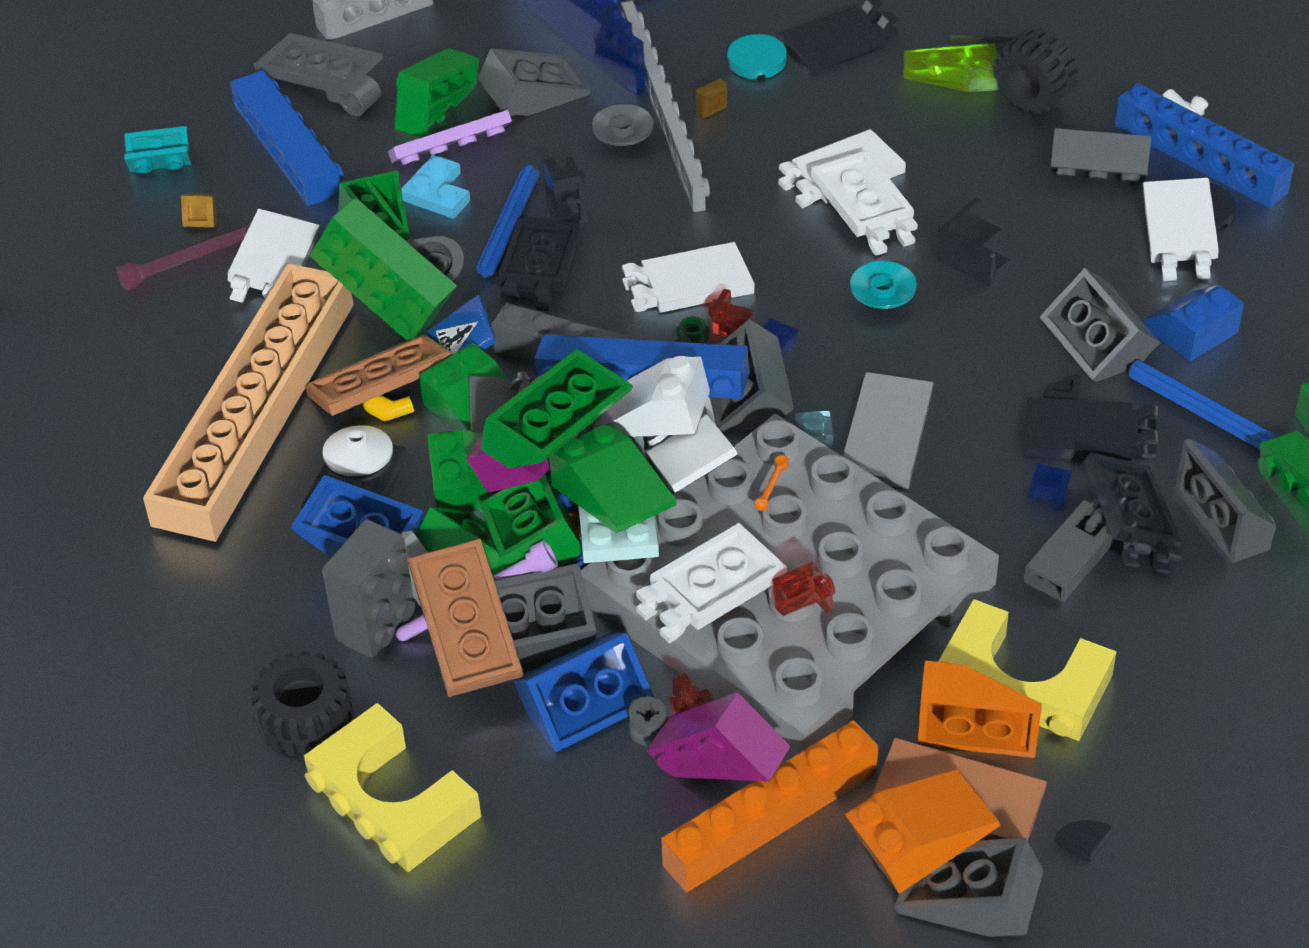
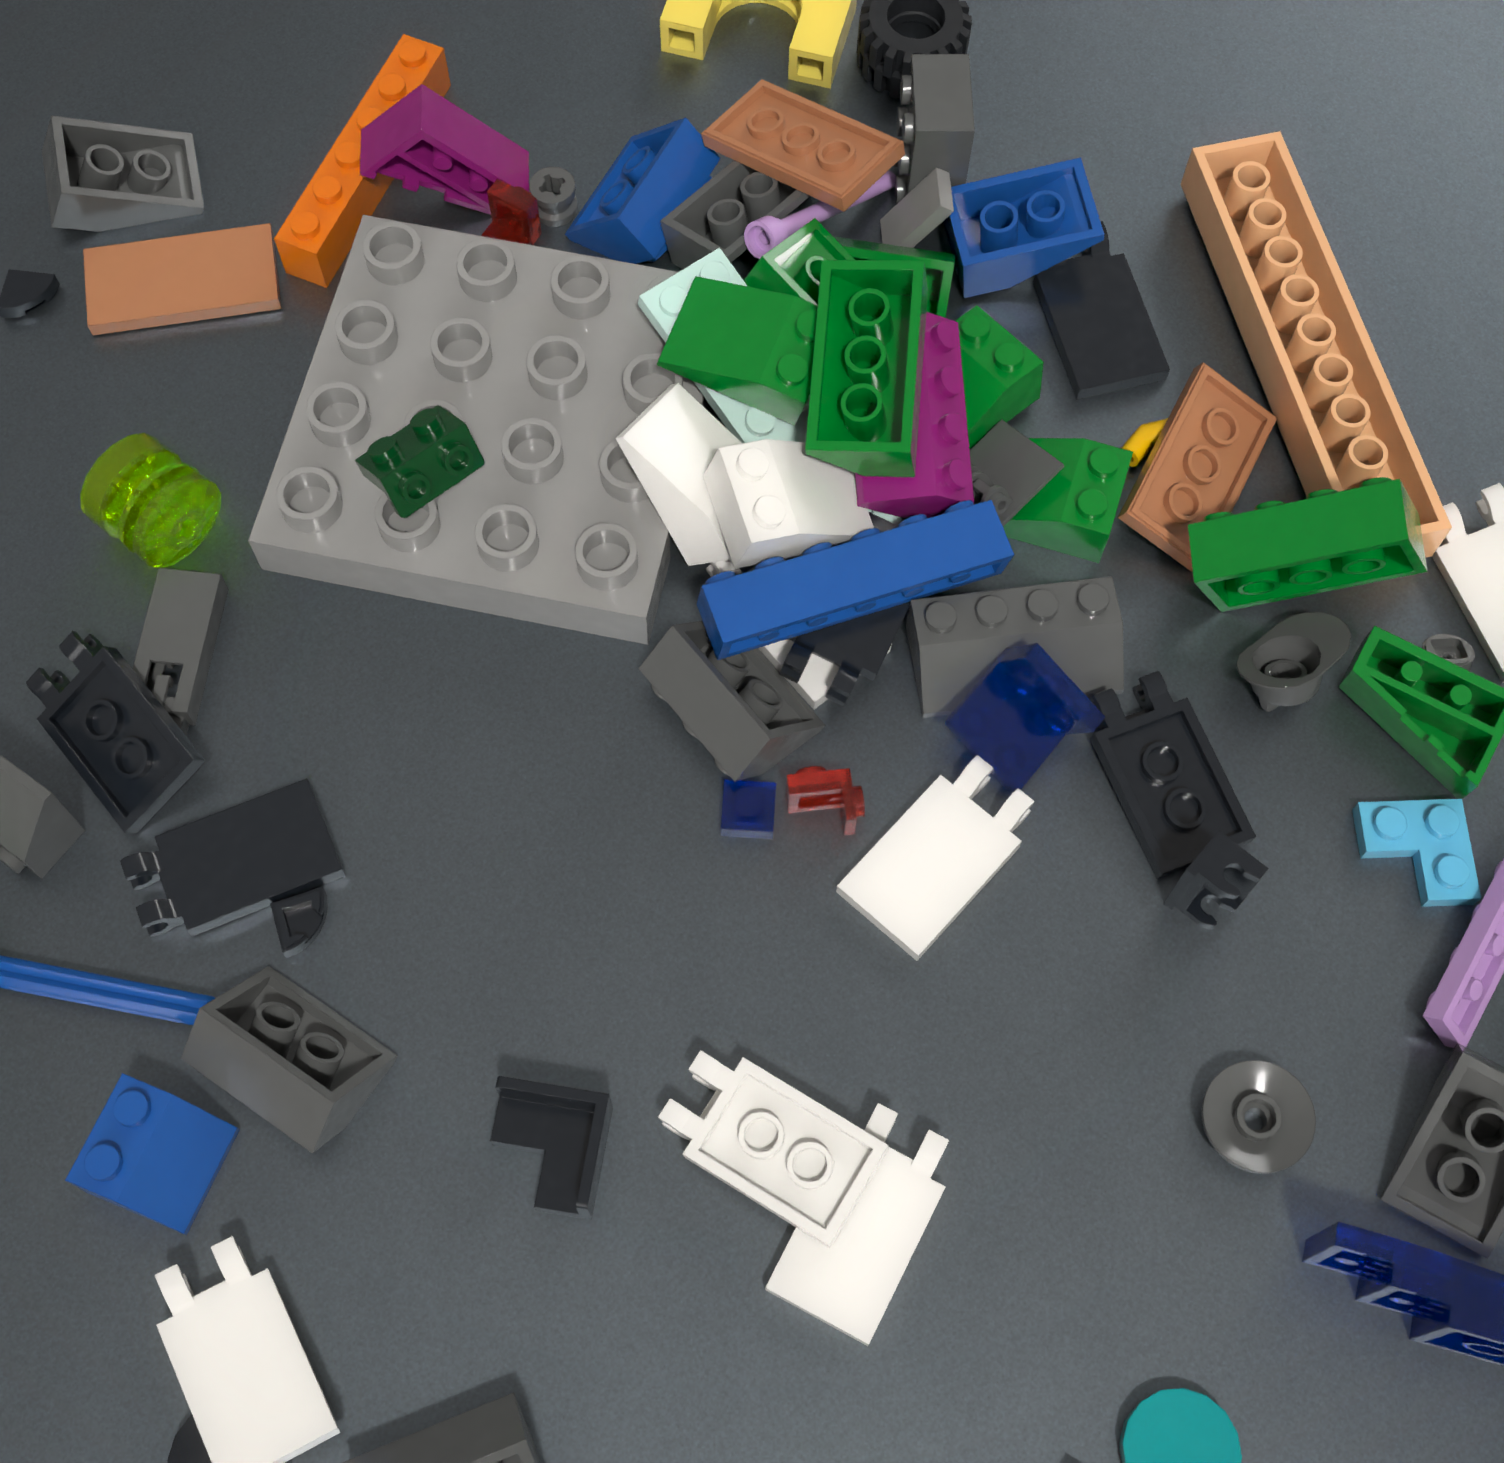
camera: 145 degrees right, 20 degrees up
white dish [323,425,393,476] -> none
piece [427,295,497,355] -> none
blue axle [476,165,539,278] -> none
light grey plate [621,1,710,212] -> none
white tile [636,523,787,644] -> none
dark green plate [676,316,710,344] -> none
pearl gold tile [696,78,727,119] -> none
orange hinge [754,455,789,511] -> none
clear red bracket [772,562,836,616] -> none
clear light blue plate [795,411,833,445] -> none
light grey tile [843,372,934,489] -> none
orange slope [845,769,1001,894] -> none
teal dish [850,261,917,309] -> none
orange slope [918,661,1042,758] -> none
light yellow arch [938,599,1117,741] -> none
clear blue plate [1028,463,1072,506] -> none
none -> clear neon green wheel [80,433,221,569]
none -> dark green bracket [355,405,485,518]
none -> clear blue bracket [945,643,1105,793]

